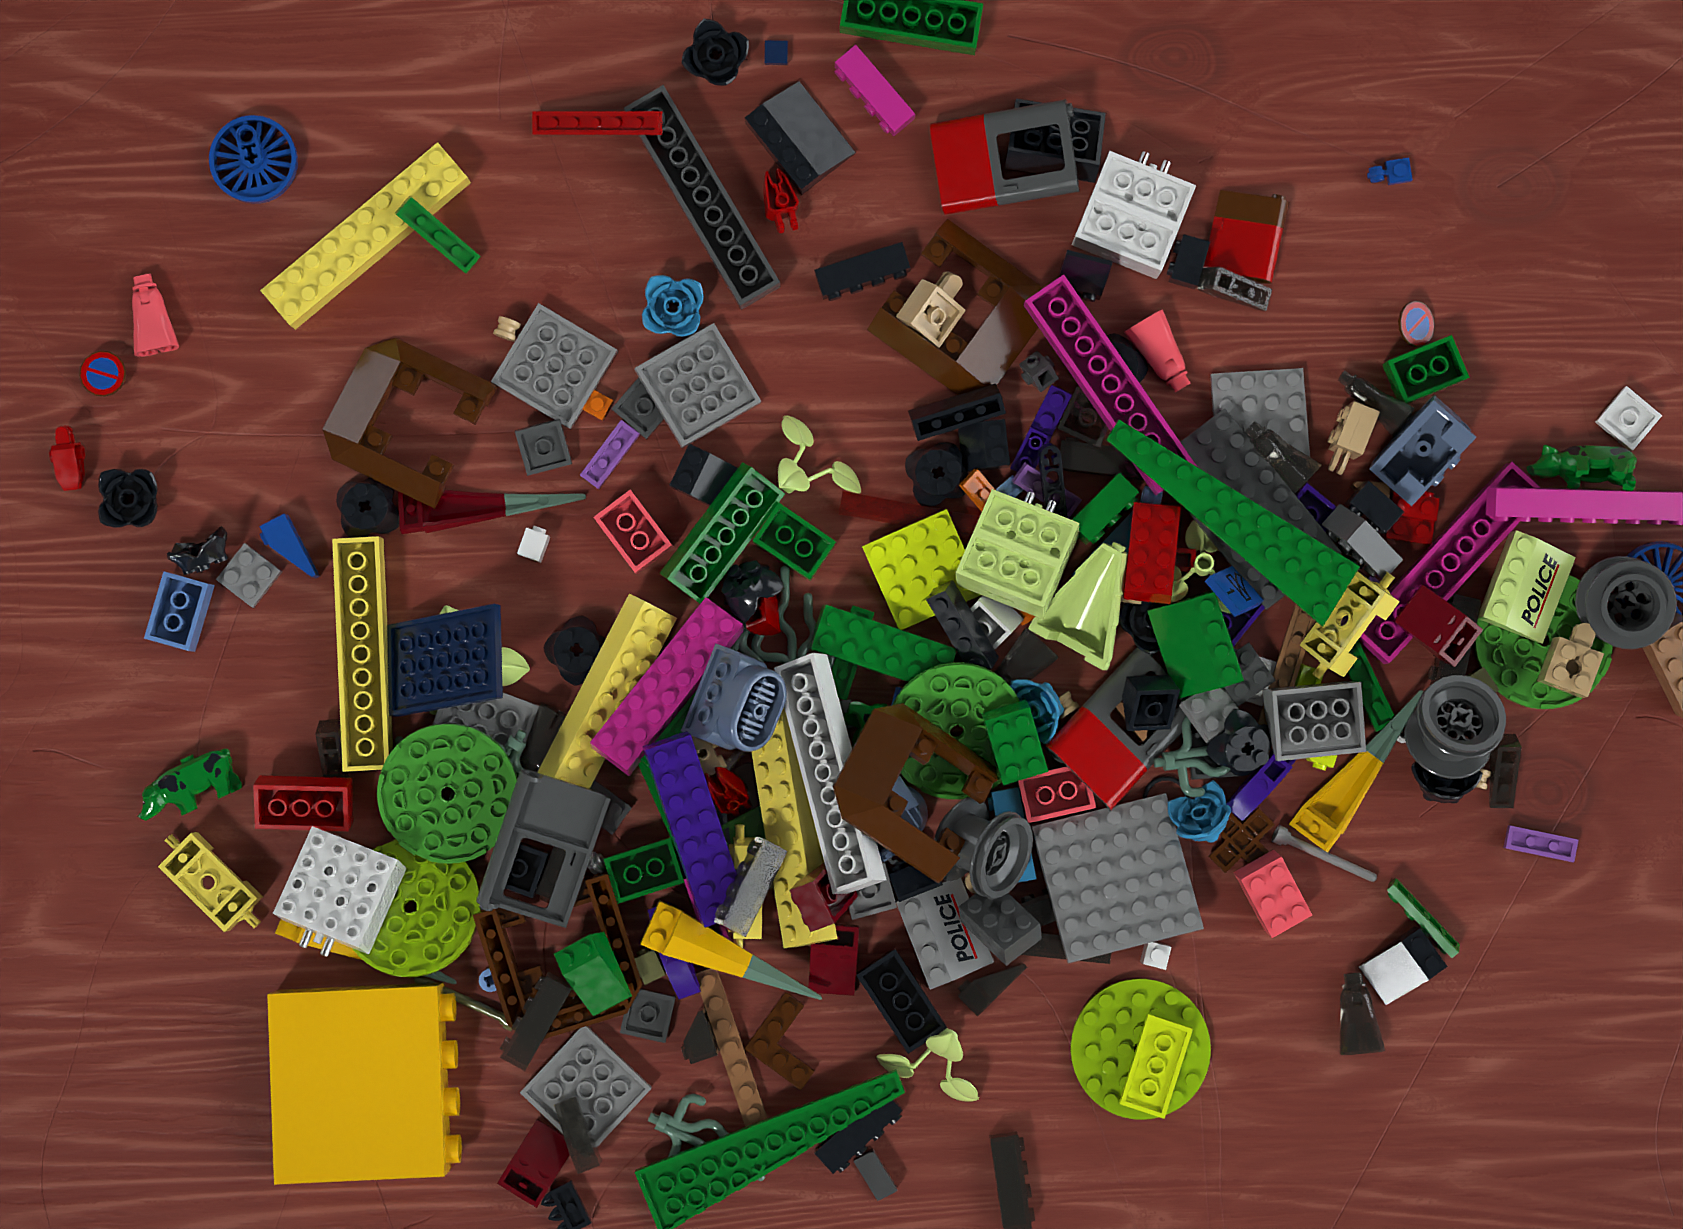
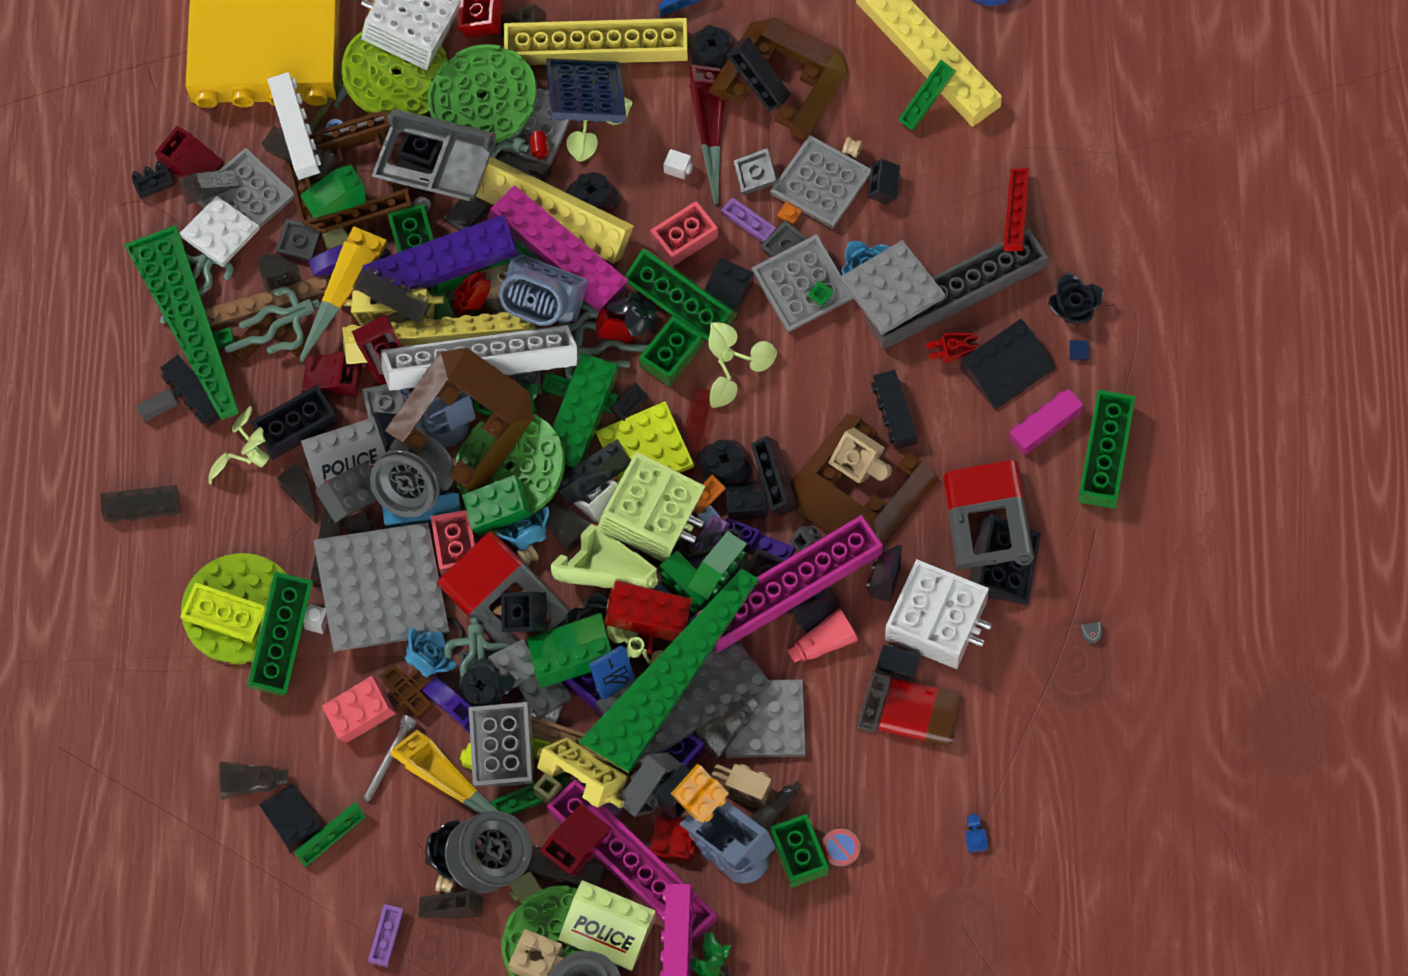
camera: 95 degrees right, 20 degrees down
none -> white plate [180,196,260,267]
none -> green plate [213,327,235,350]
none -> sand green plant [225,286,320,354]
none -> green brick [245,571,313,696]
none -> white brick [268,72,321,180]
none -> red brick [529,131,550,160]
none -> olive brick [533,773,562,805]
none -> black plate [609,383,648,421]
none -> light orange plate [671,764,729,823]
none -> green brick [688,531,747,600]
none -> black brick [726,37,791,112]
none -> green plate [807,280,834,307]
none -> light grey plate [840,240,945,335]
none -> black brick [868,159,900,205]
none -> dark grey tile [1080,622,1102,644]

